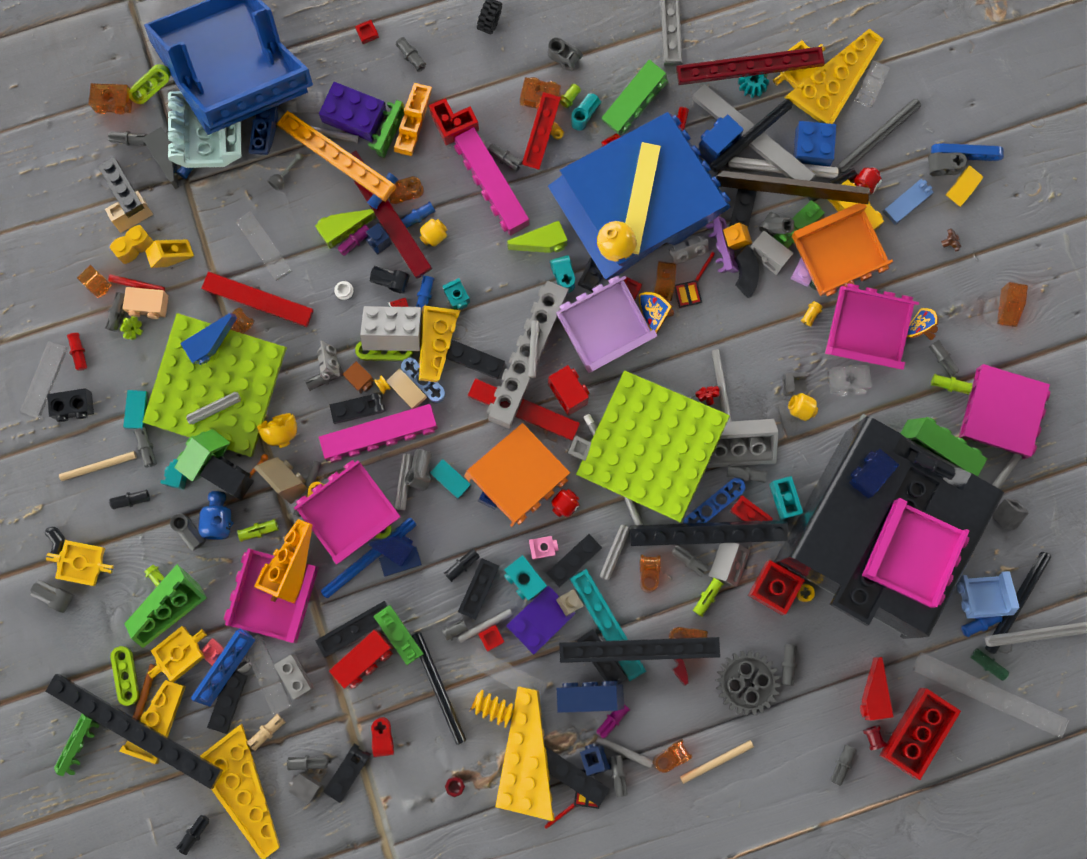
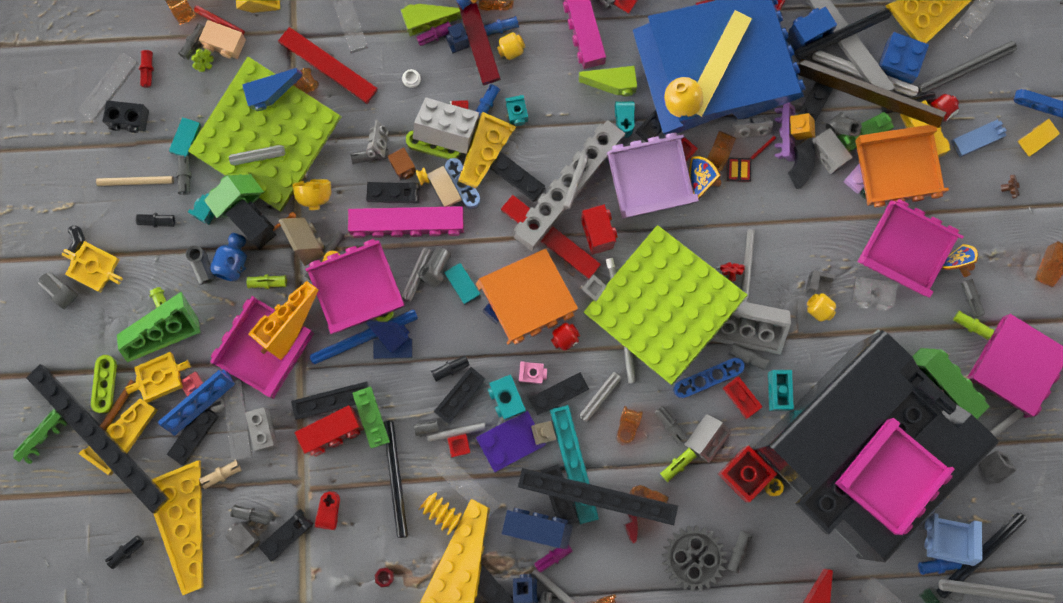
camera: 15 degrees right, 0 degrees up
black piece [369,266,410,294] -> none
black plate [630,520,788,546] -> none
yellow pin [801,301,822,327] -> none
clear blue brick [849,449,899,499] -> none
dark grey piece [928,152,967,176] -> none

